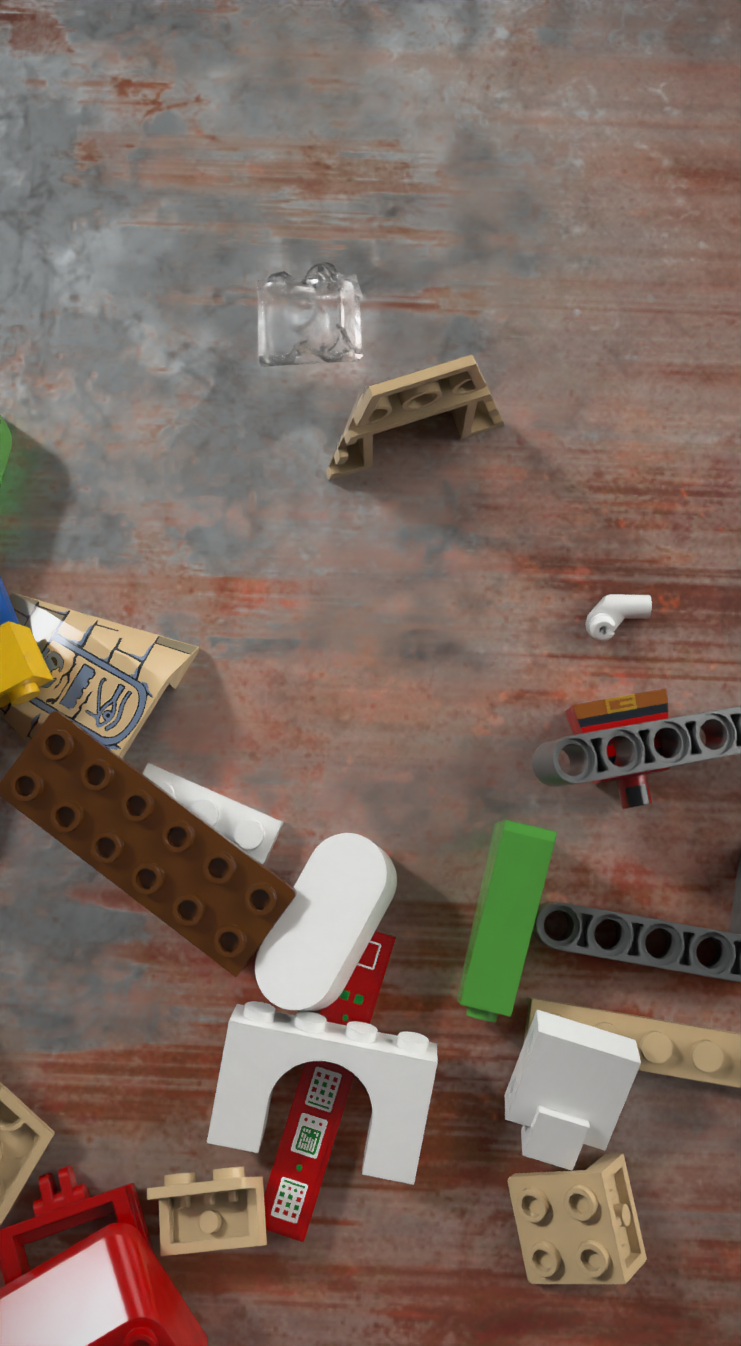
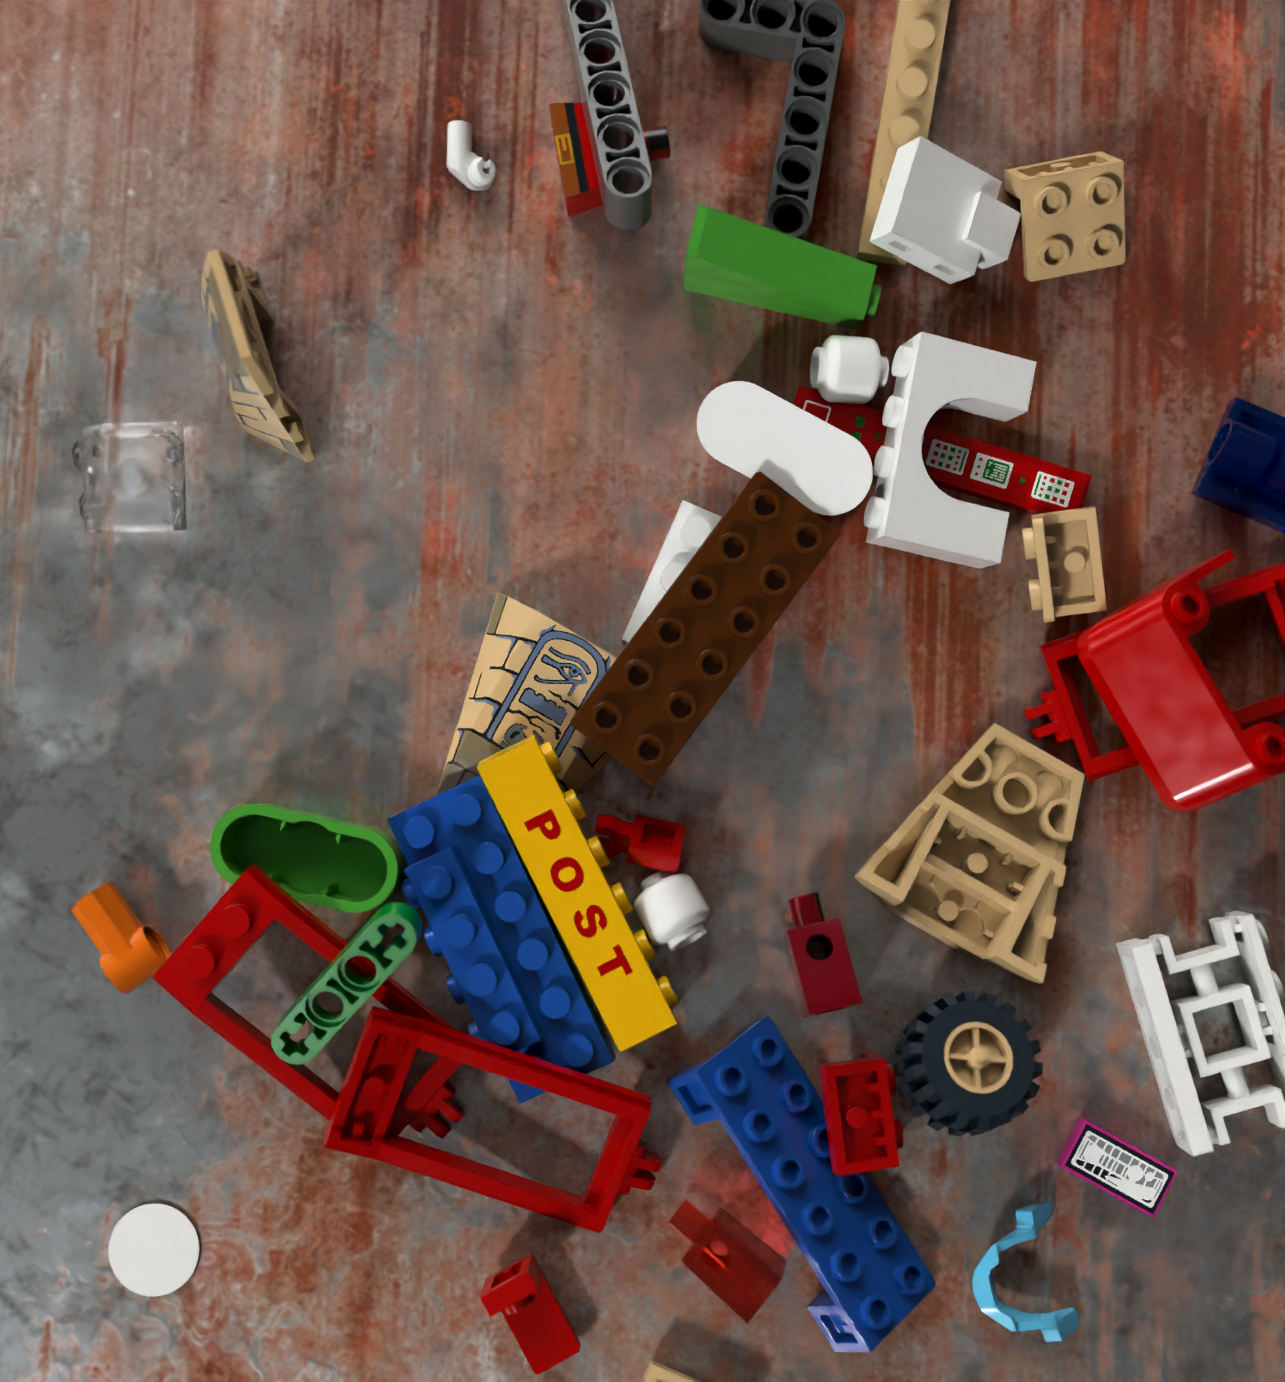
camera: 90 degrees left, 5 degrees up
none -> white head [810,335,889,404]

